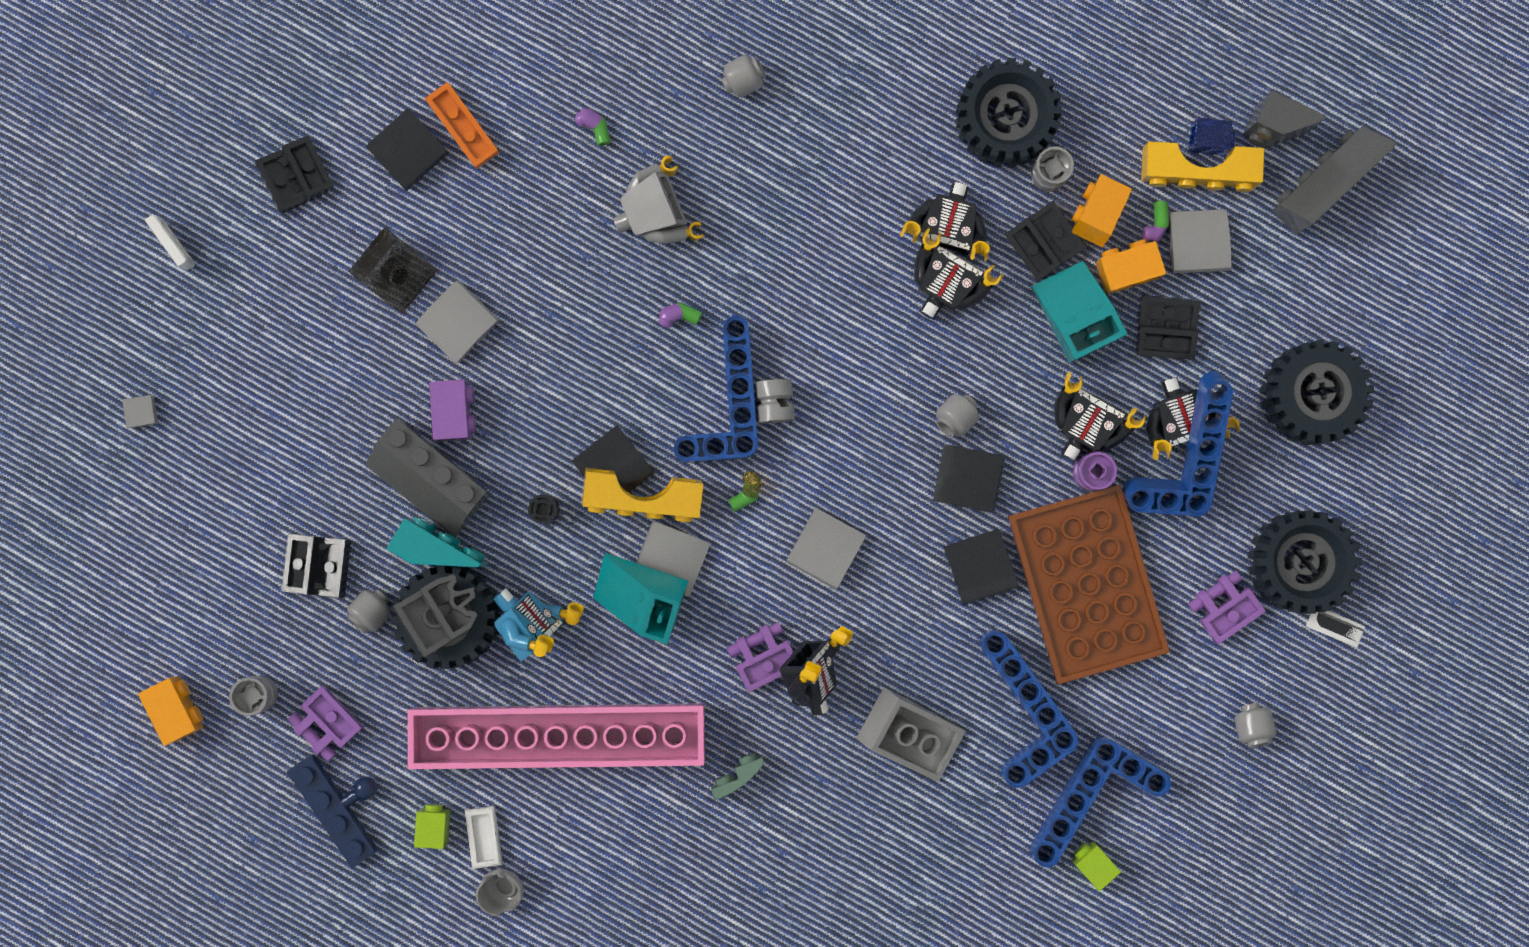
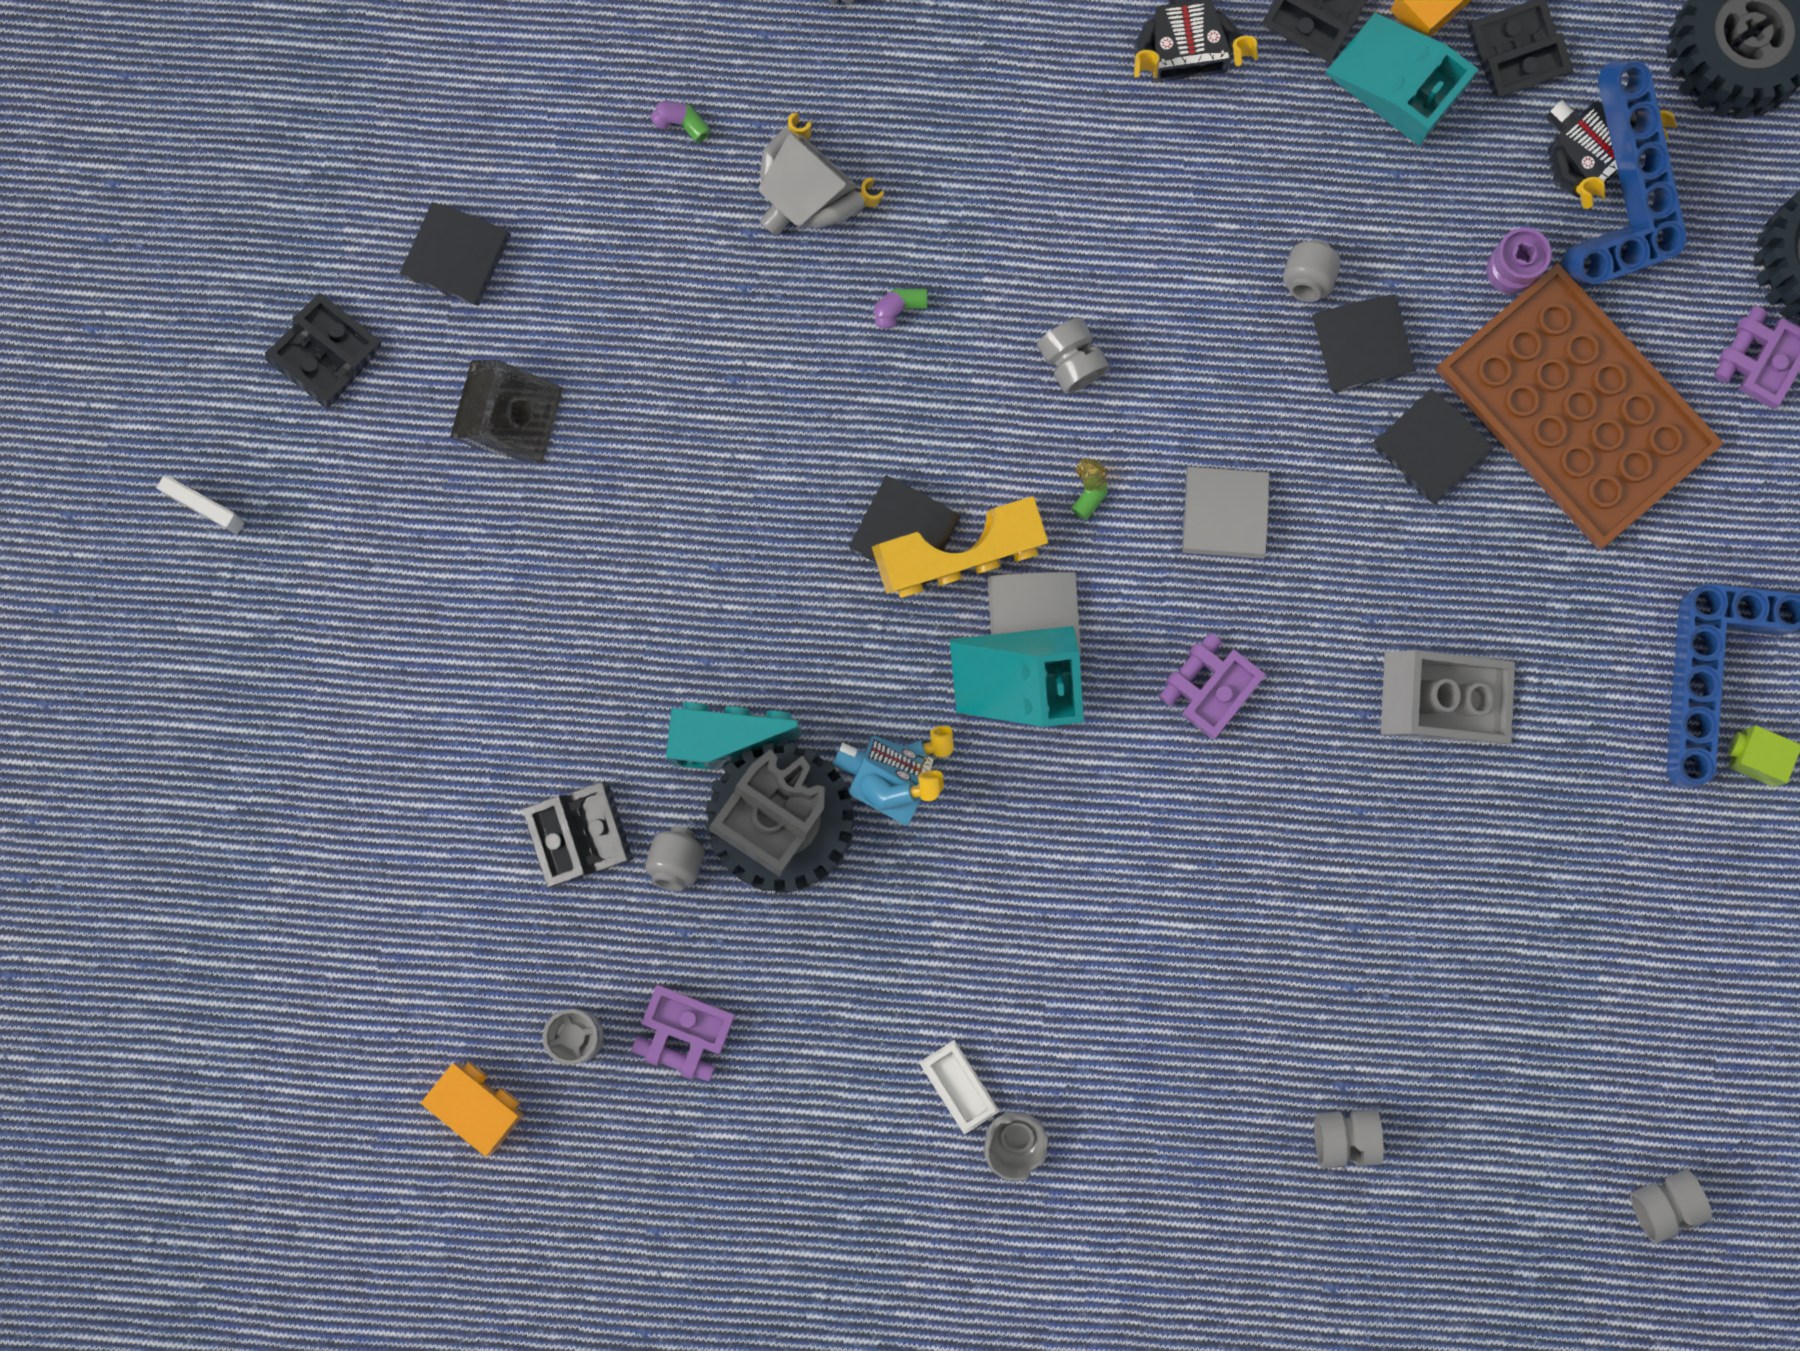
camera: 25 degrees left, 5 degrees down
light grey tile [122,395,158,429] -> none
dark blue plate [287,754,378,868] -> none
dark grey slope [365,418,491,537] -> none
bright pink brick [408,703,705,769] -> none
lime brick [414,804,451,849] -> none
light grey slope [415,280,499,364] -> none
orange plate [424,82,500,169] -> none
medium lavender brick [429,379,476,442] -> none
black wheel [528,495,560,524] -> none
blue beam [673,315,758,463] -> none
sand green slope [711,753,764,800] -> none
black torso [779,626,853,715] -> none
torso [914,228,1004,320] -> none
blue beam [980,630,1078,788] -> none
torso [1054,372,1146,462] -> none

